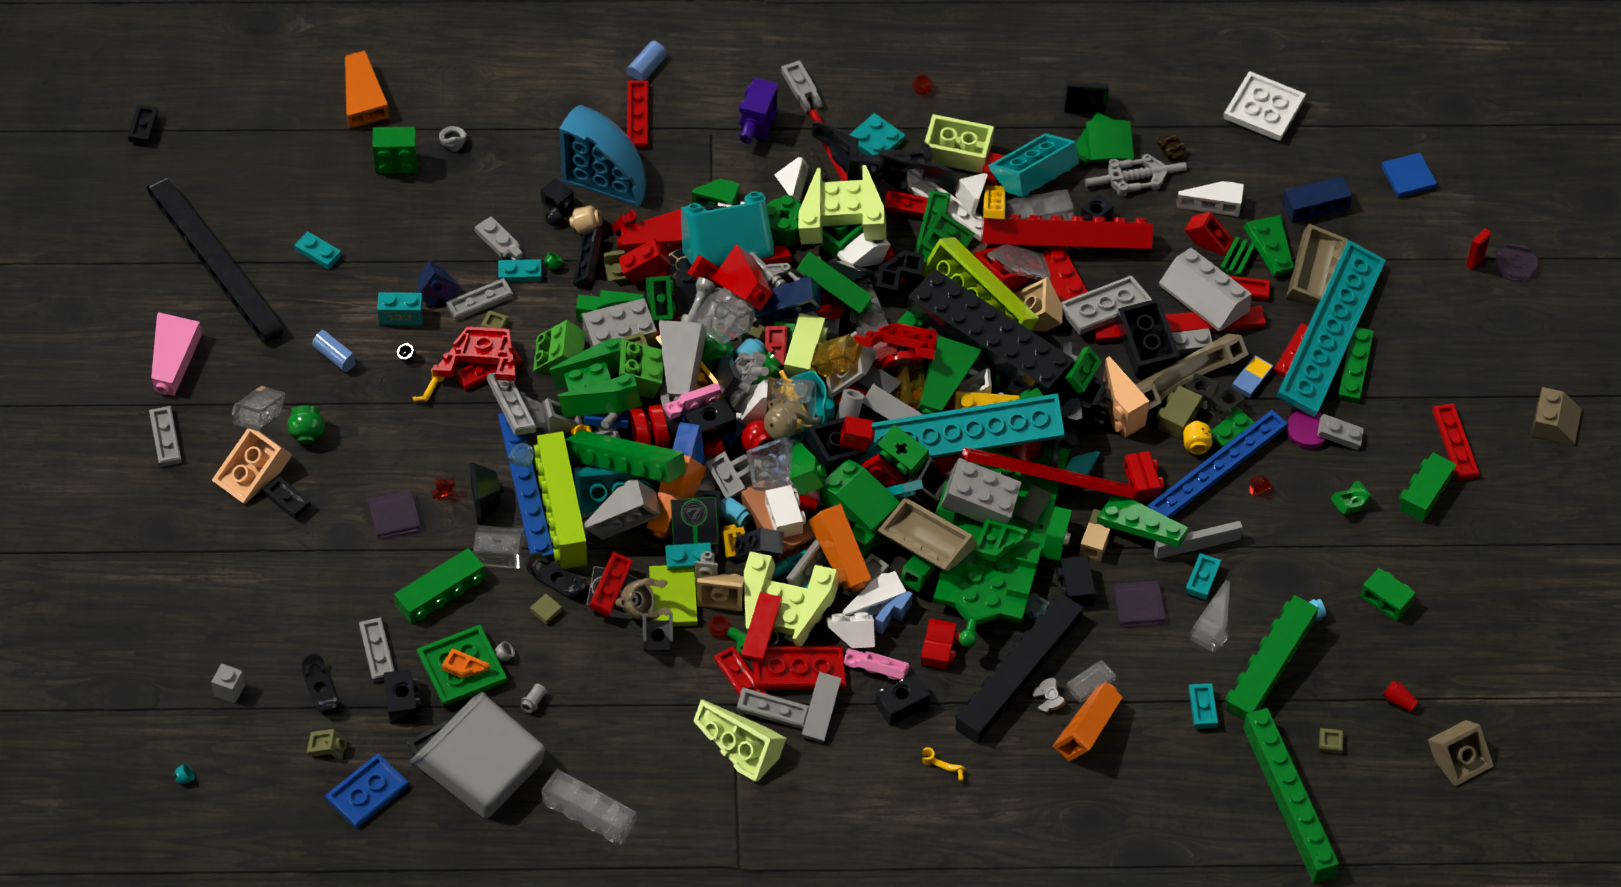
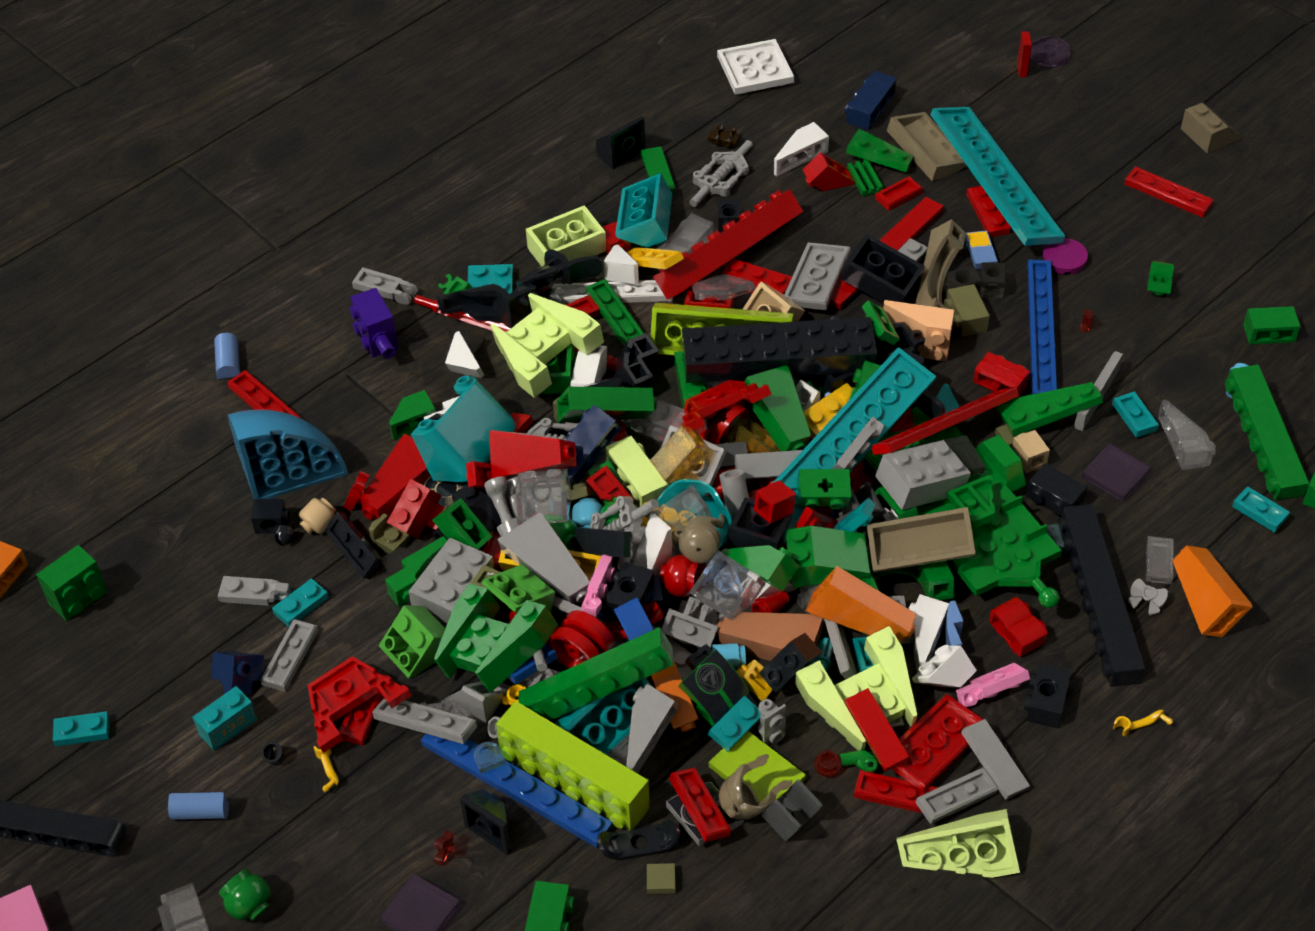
camera: 40 degrees left, 5 degrees down
light grey piece [439,126,467,152] -> none
clear slope [473,526,524,568] -> none
olive tile [480,310,509,329] -> none
green hinge [544,252,563,270] -> none
tan slope [697,574,745,611] -> none
white brick [765,485,806,538] -> none
green brick [767,195,802,246] -> none
clear red plate [912,75,933,94] -> none
green slope [921,210,975,252] -> none
green slope [1086,120,1134,163] -> none
light grey slope [1159,248,1252,332] -> none
yellow head [1183,421,1212,455] -> none
green plate [1211,409,1255,449] -> none
light grey plate [1317,414,1363,450] -> none
green plate [1337,327,1374,404] -> none
blue tile [1381,153,1437,198] -> none
green brick [1399,452,1456,522] -> none
none -> green plate [438,274,473,294]
none -> light grey hinge [832,417,885,471]

